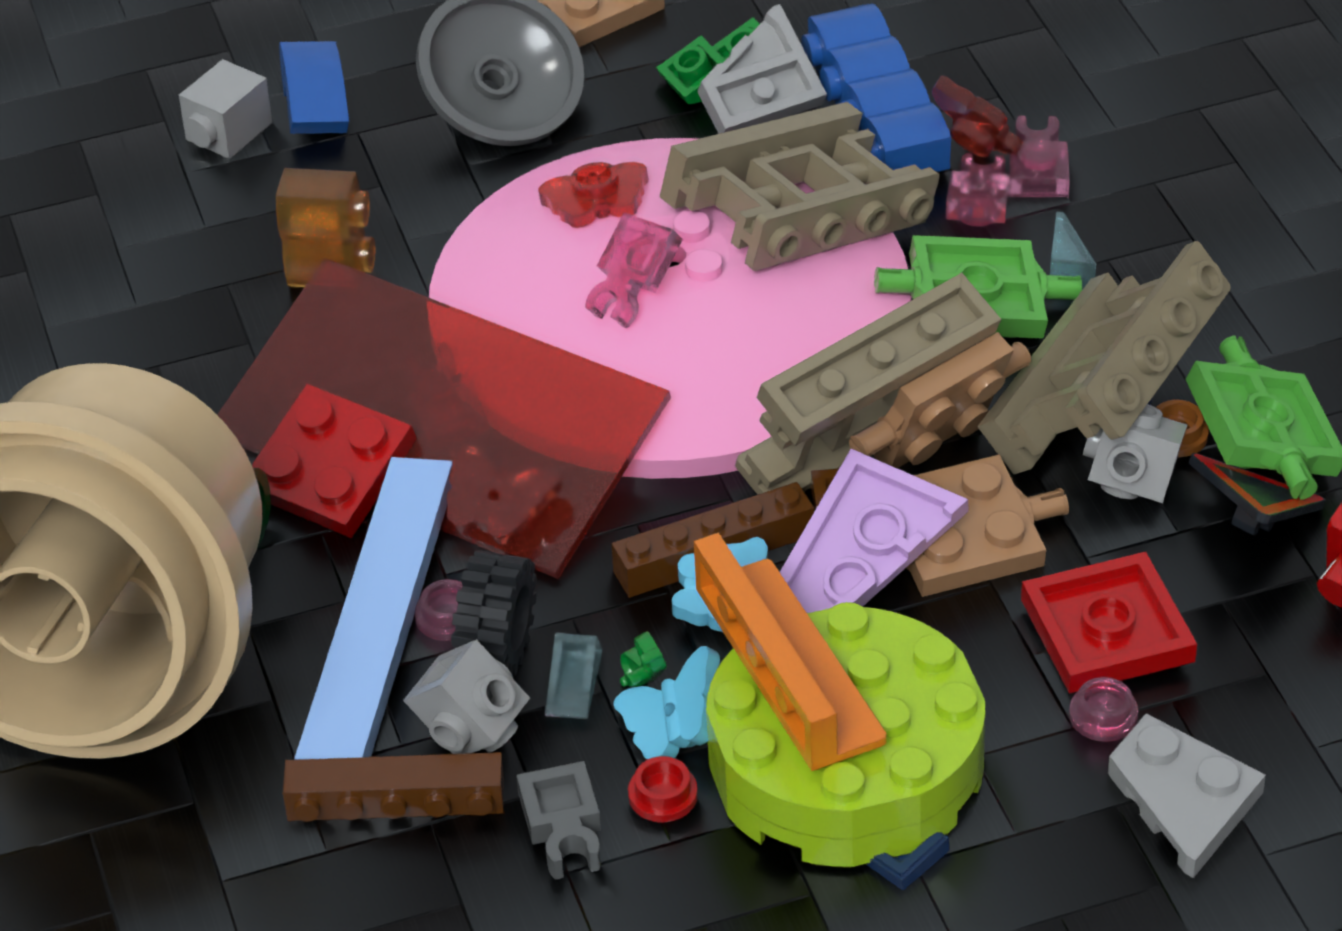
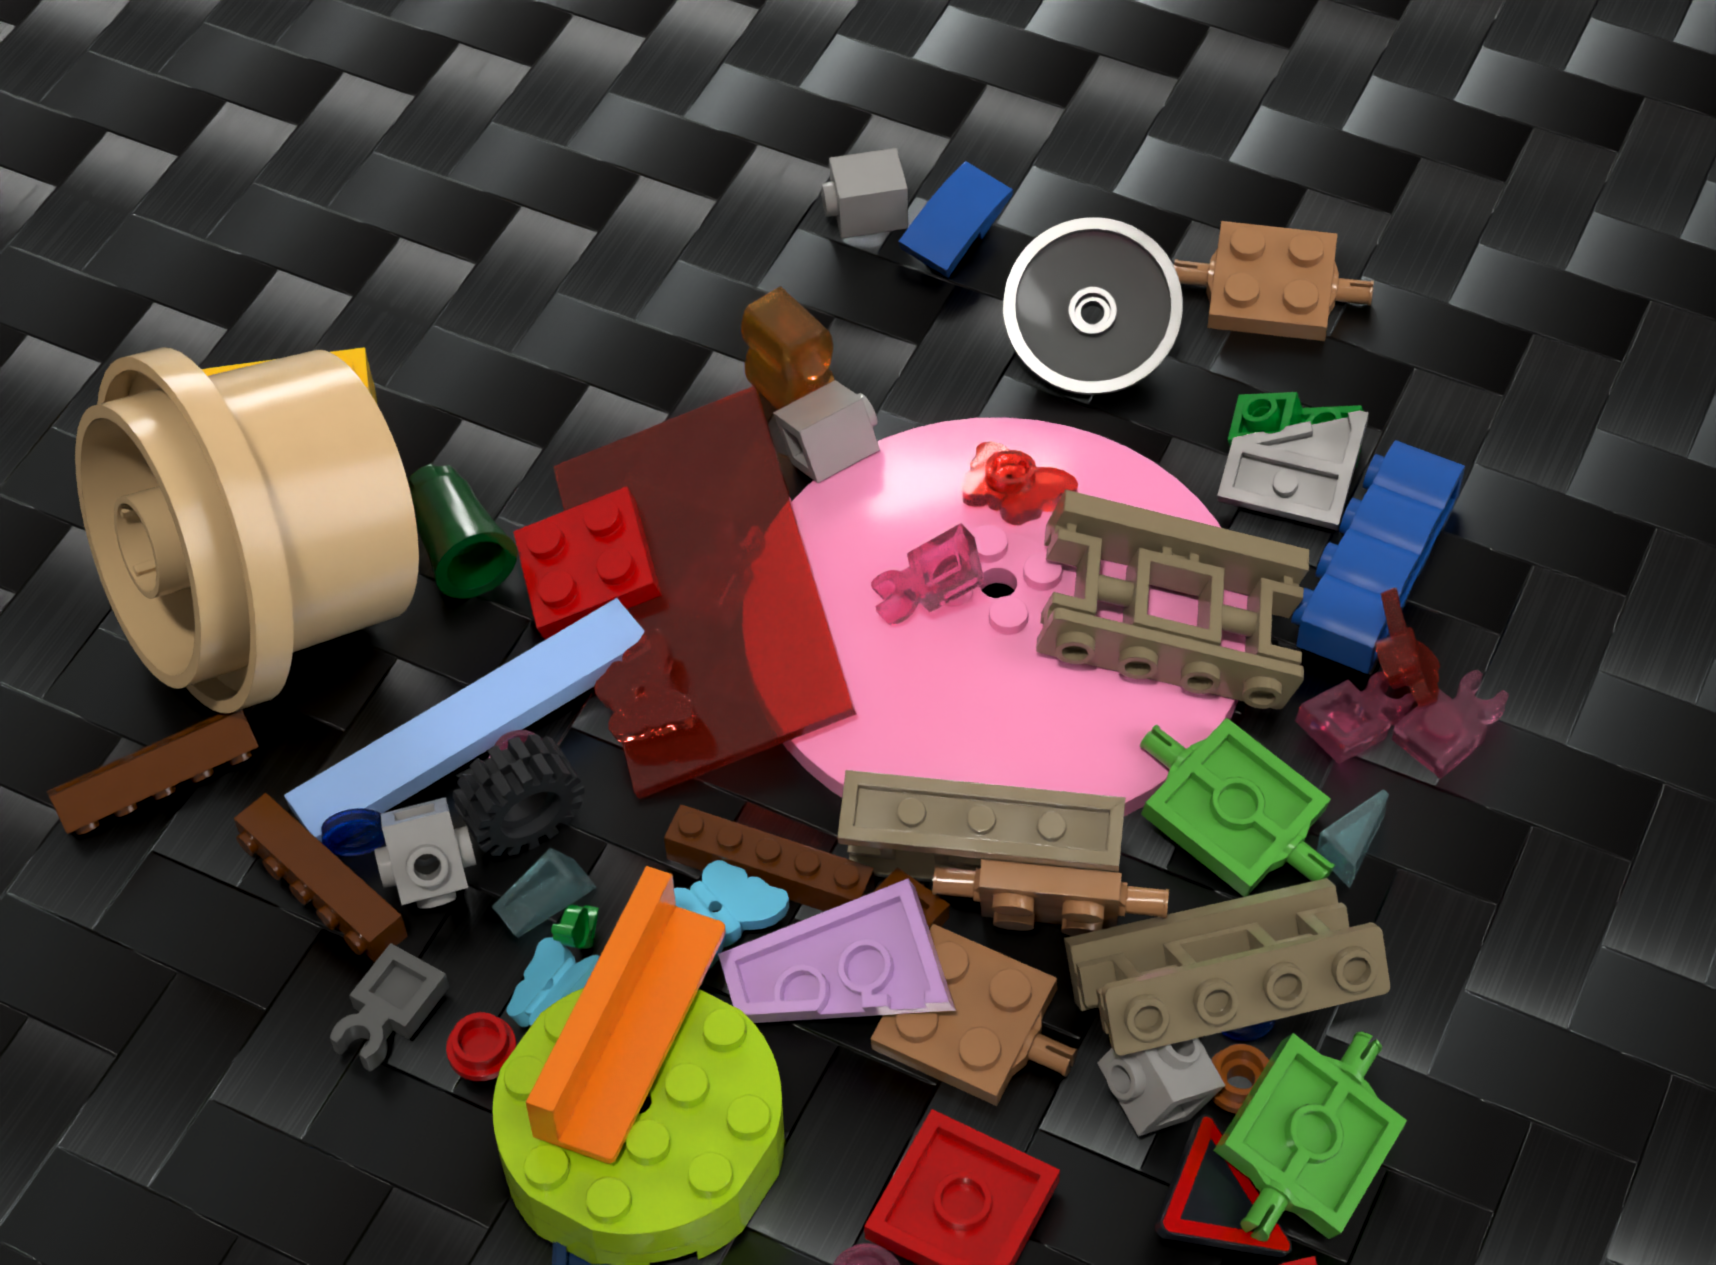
camera: 45 degrees right, 10 degrees up
none -> reddish brown piece [47,709,259,835]
none -> clear blue piece [320,808,386,856]
none -> light grey brick [773,380,880,483]

